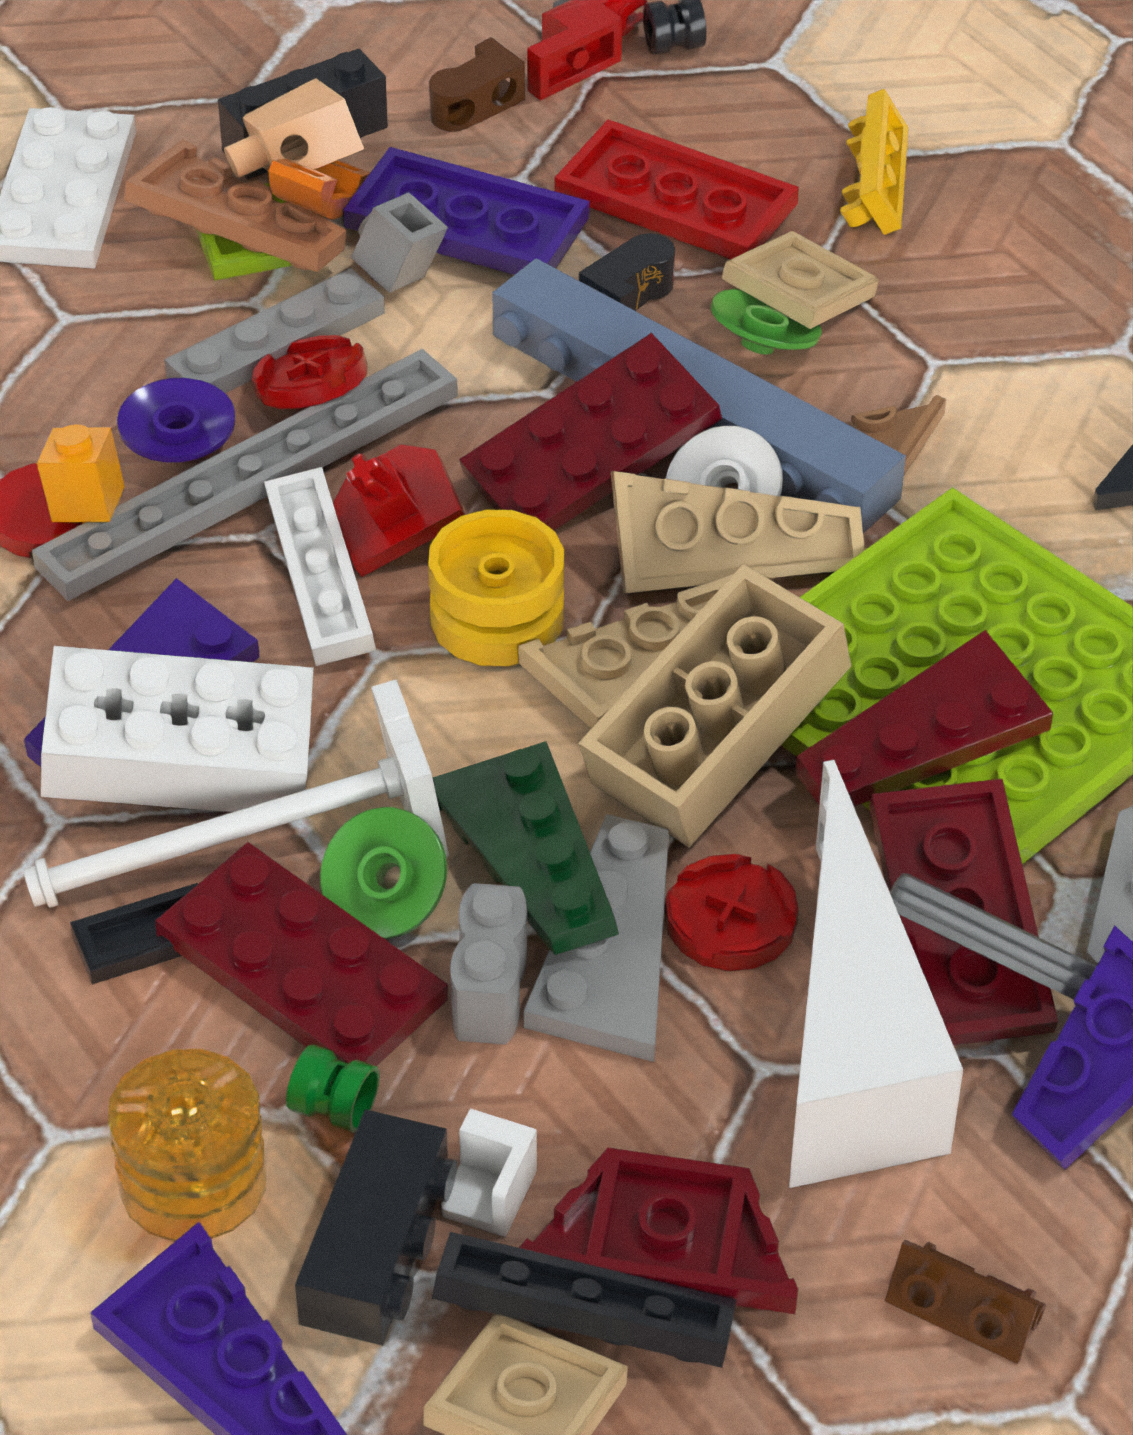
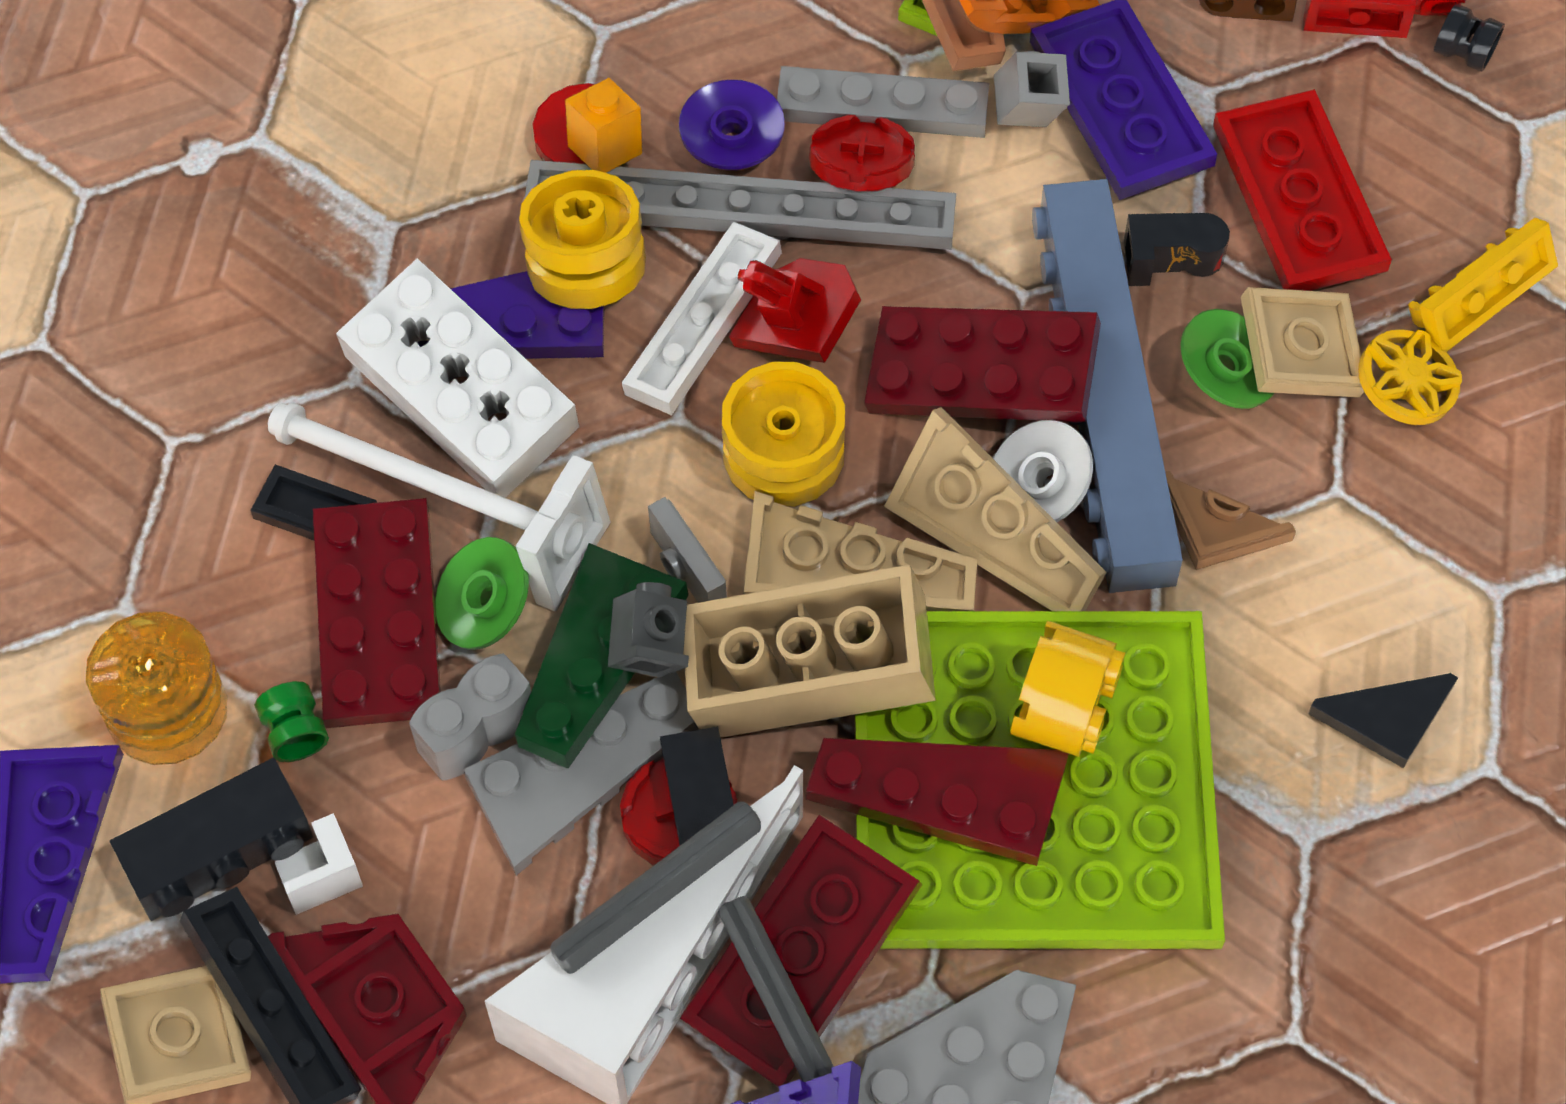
camera: 45 degrees right, 15 degrees up
none -> yellow wheel [519,170,646,309]
none -> dark grey axle [550,801,761,974]
none -> dark grey brick [608,582,689,677]
none -> light grey plate [648,497,727,603]
none -> black tile [660,726,734,846]
none -> yellow brick [1010,621,1125,757]
none -> yellow wheel [1358,329,1462,425]

